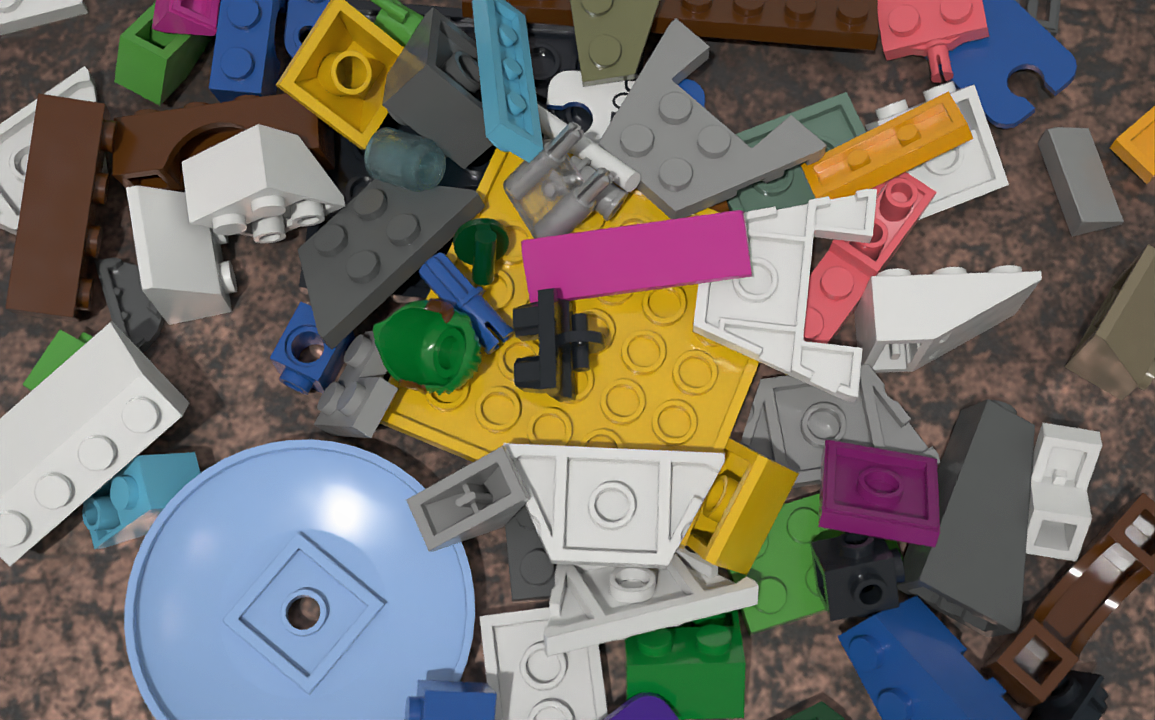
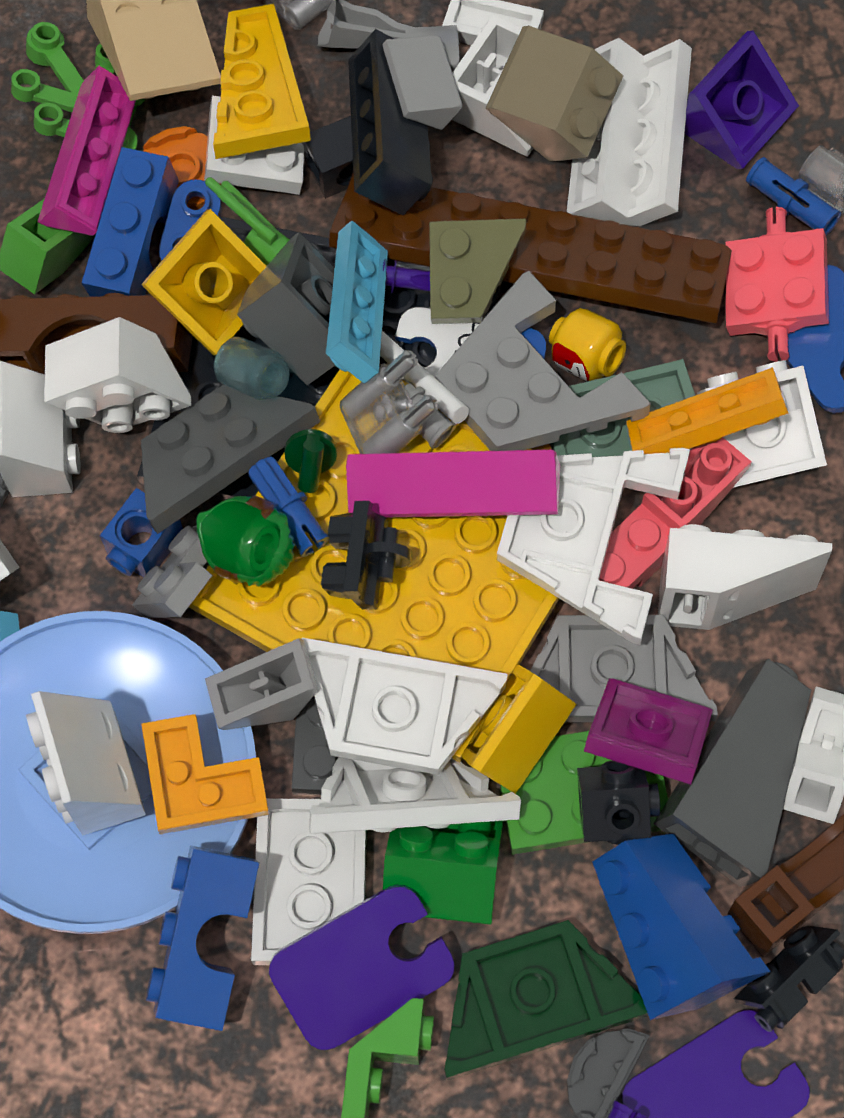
camera: 10 degrees right, 5 degrees down
none -> white slope [26,691,146,836]
none -> light orange plate [141,714,269,834]
none -> dark purple piece [383,259,430,293]
none -> yellow head [549,308,626,381]

